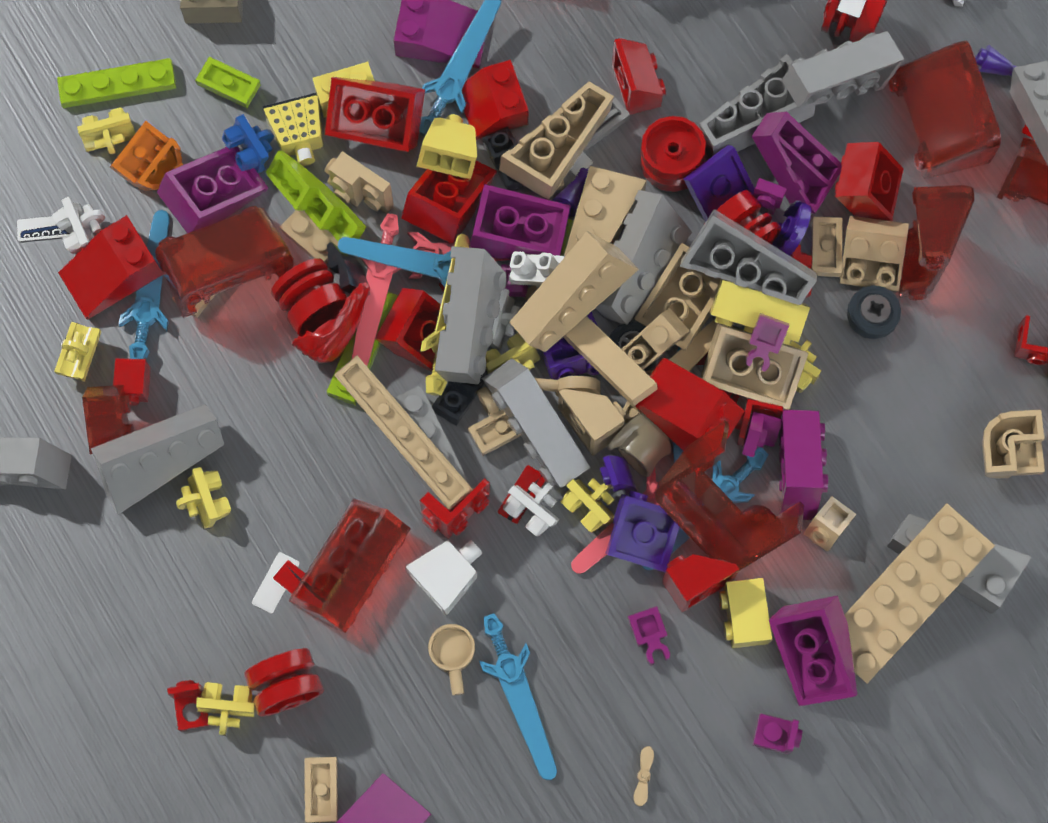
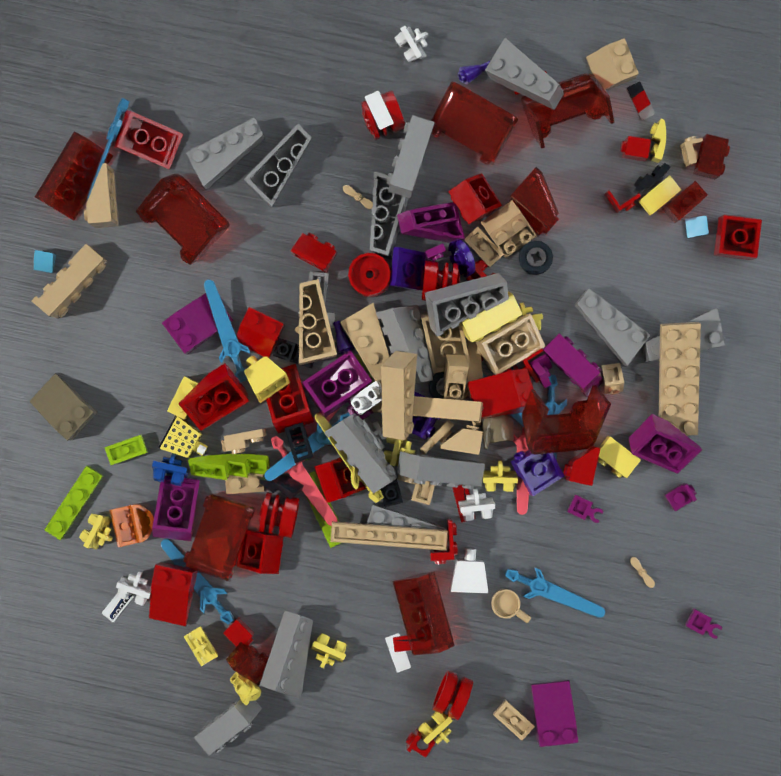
camera: 45 degrees left, 15 degrees up
red hair [292,282,370,363] -> none
dark purple slope [600,455,637,495] -> none
magenta plate [746,313,789,372] -> none
tan brick [982,410,1045,478] -> none
none -> light yellow hips [230,671,261,705]
none -> red slope [237,529,284,574]
none -> black slope [285,422,314,464]
none -> tan piece [343,185,373,209]
none -> light grey wedge [574,289,650,366]

